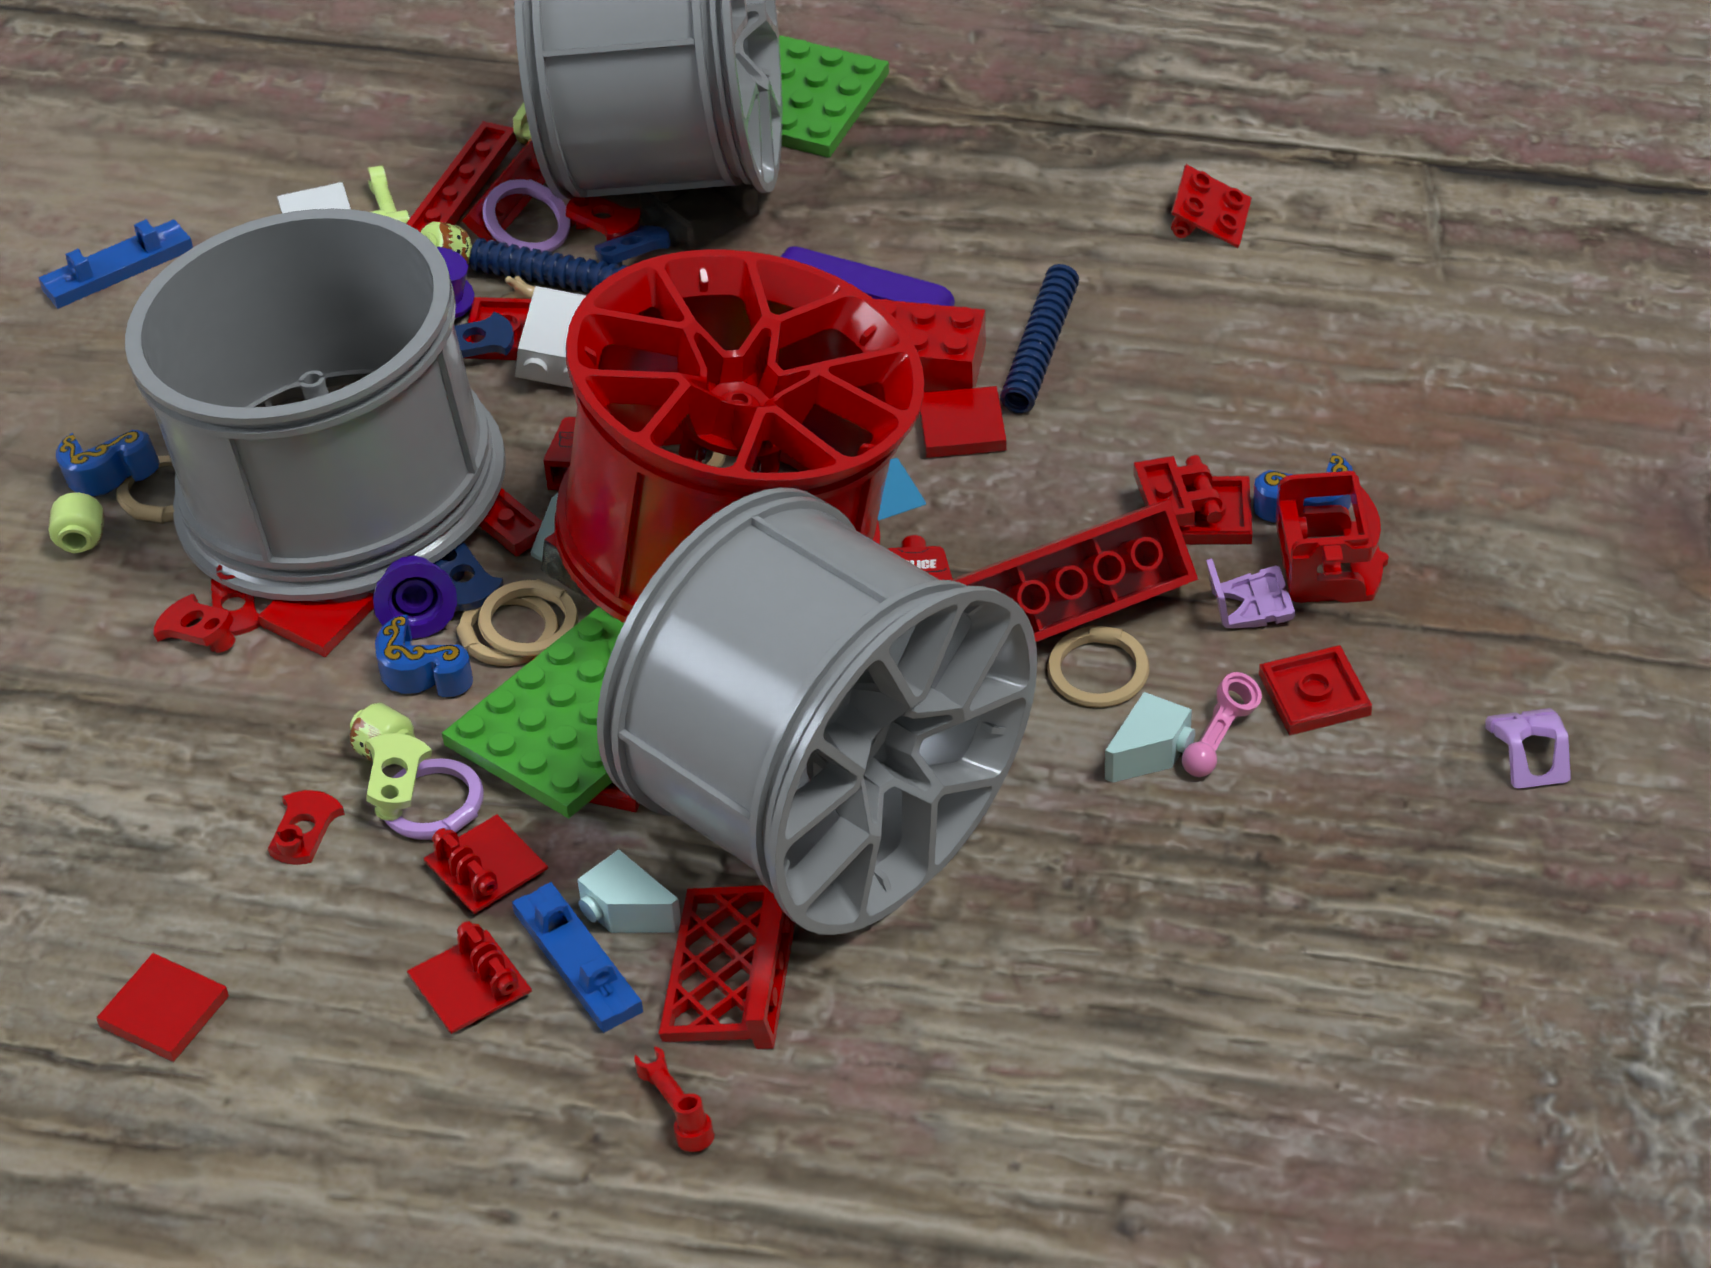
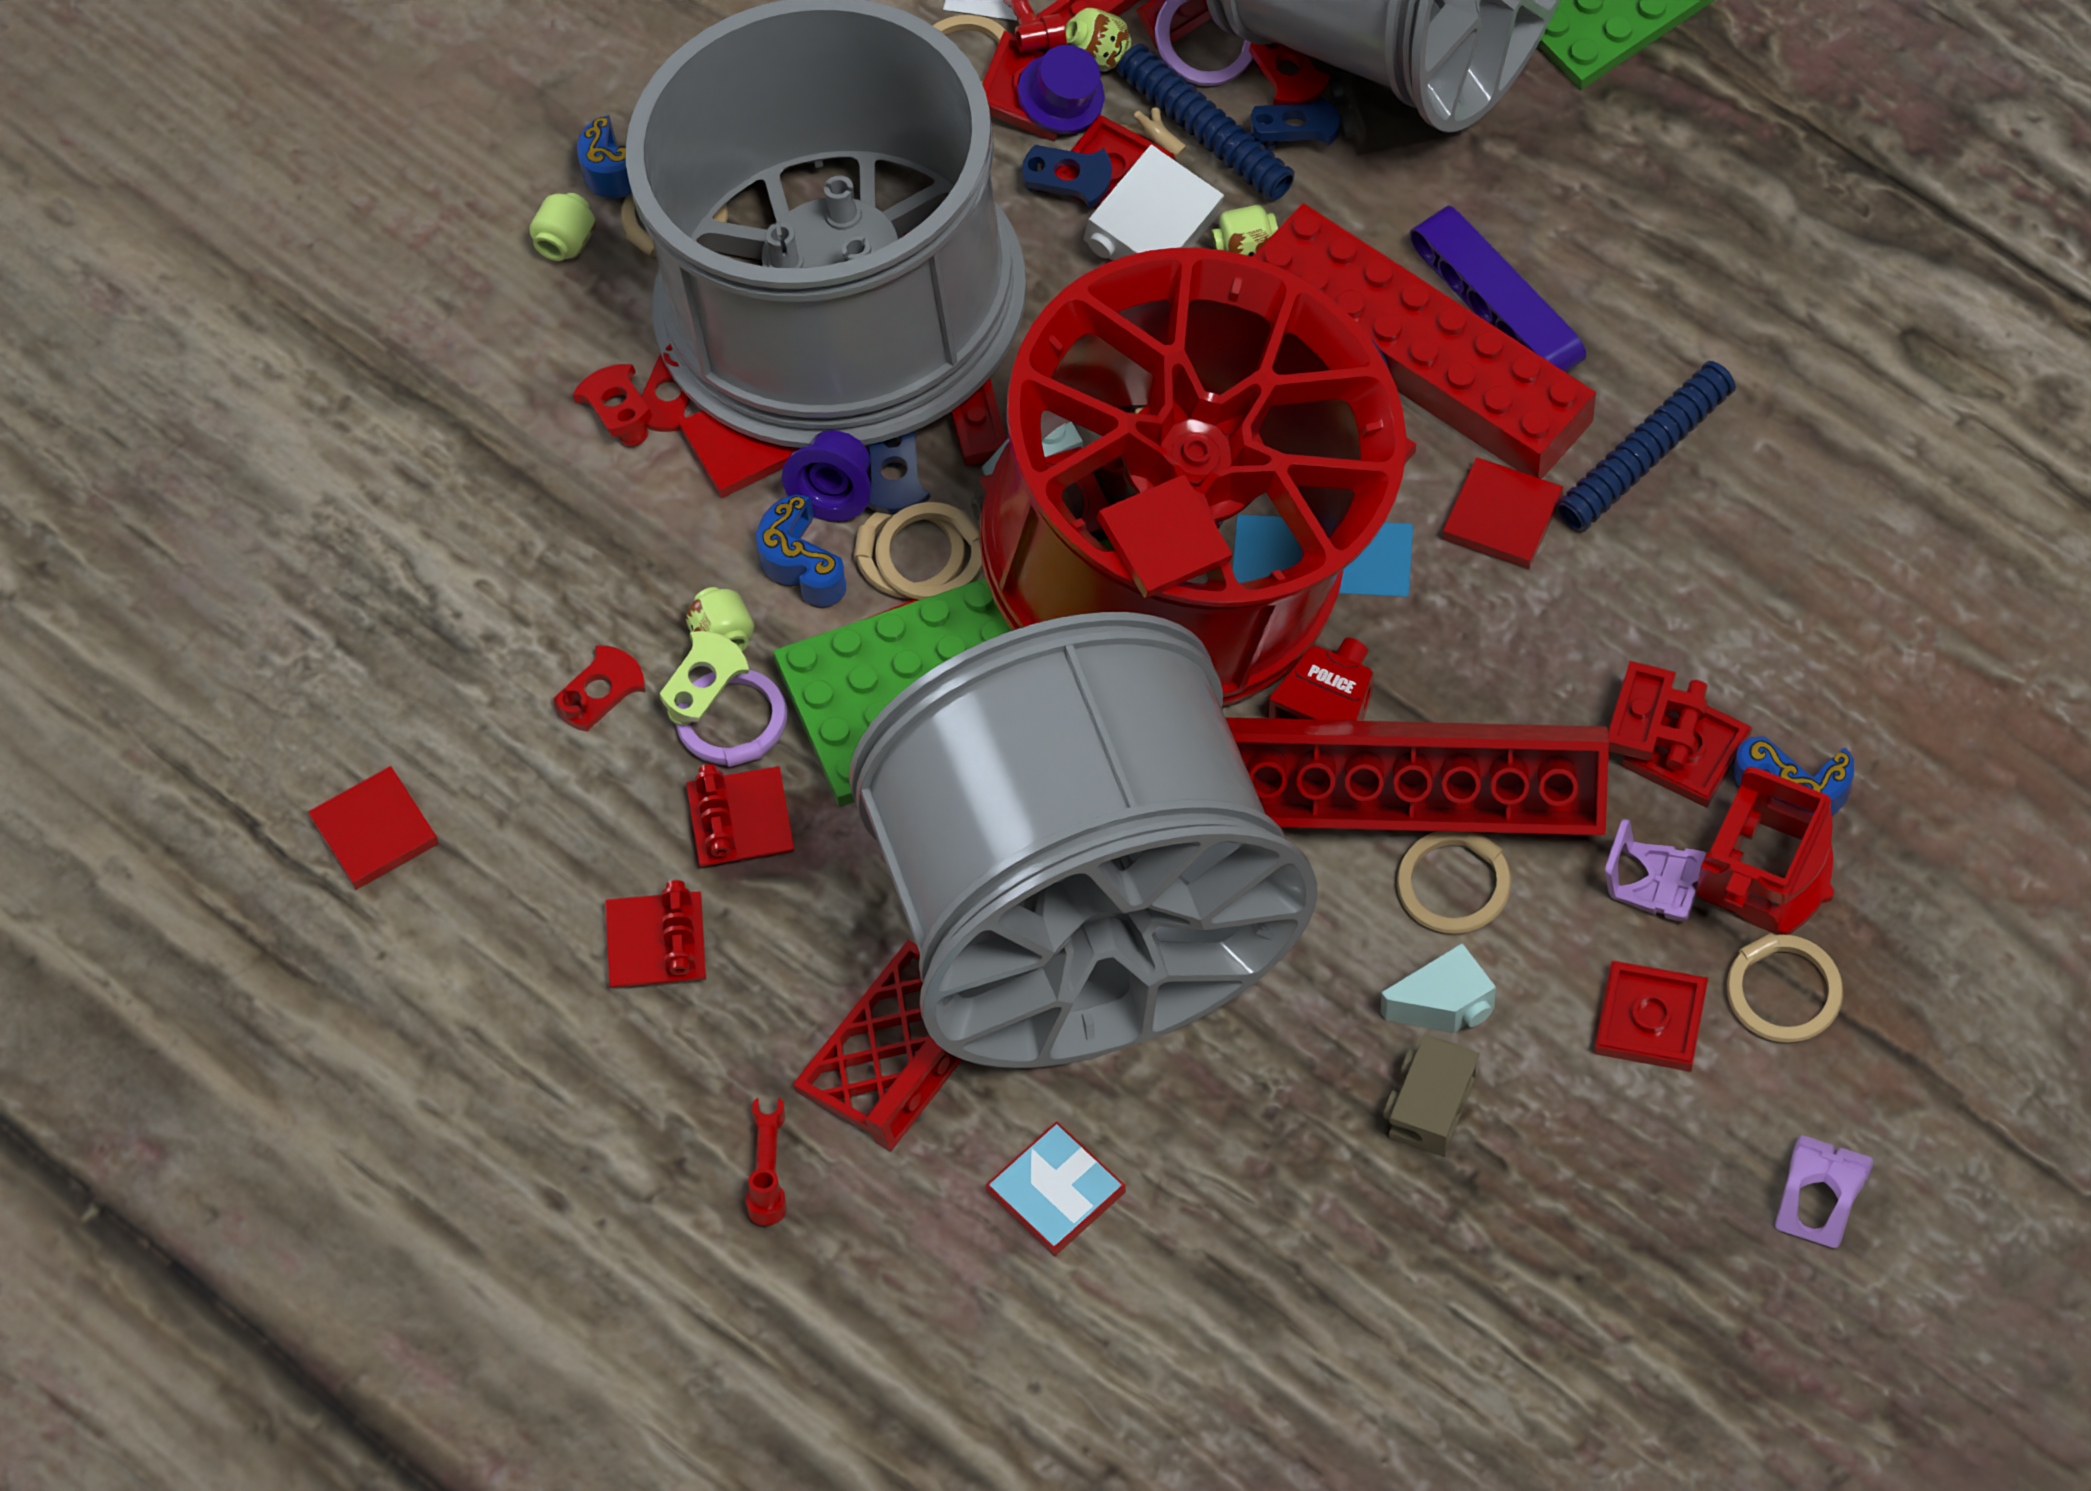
camera: 30 degrees right, 15 degrees up
blue hinge [512,882,643,1033] -> none
light aqua slope [577,849,681,933] -> none
red hinge [1171,164,1252,248] -> none
bright pink piece [1182,672,1262,777] -> none
none -> tile [985,1121,1126,1257]
none -> red tile [1097,474,1233,599]
none -> dark tan brick [1384,1034,1480,1158]
none -> tan piece [1727,933,1843,1043]

